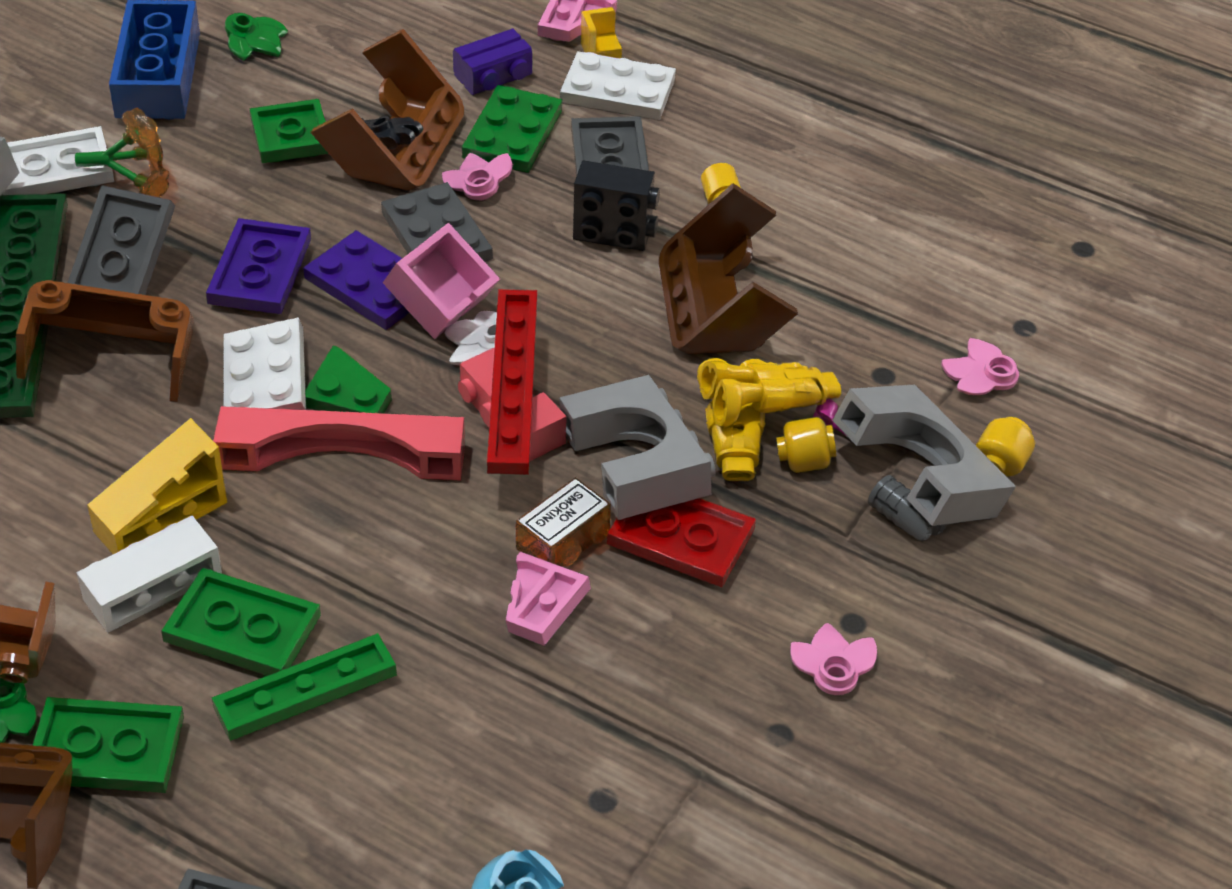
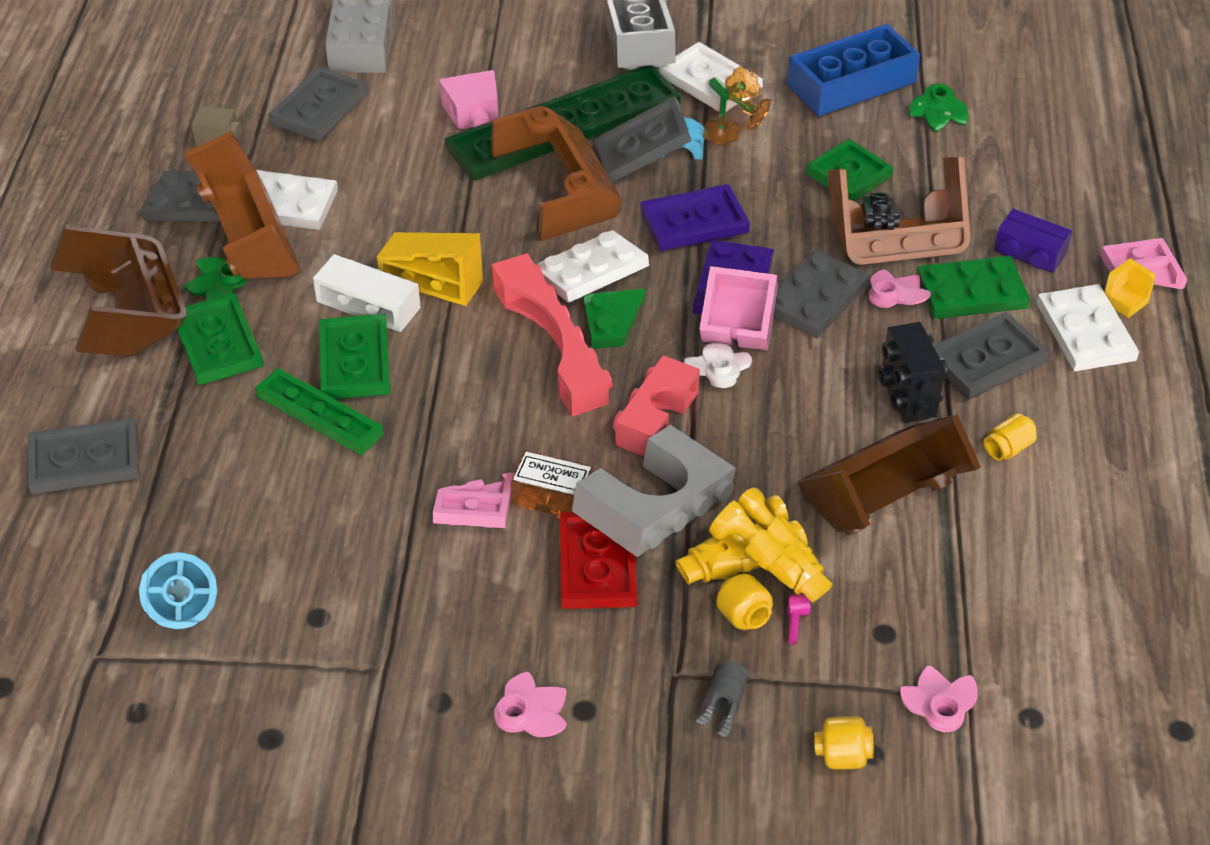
camera: 65 degrees right, 0 degrees up
red plate [487,289,537,475] -> none
light grey arch [832,385,1016,526] -> none

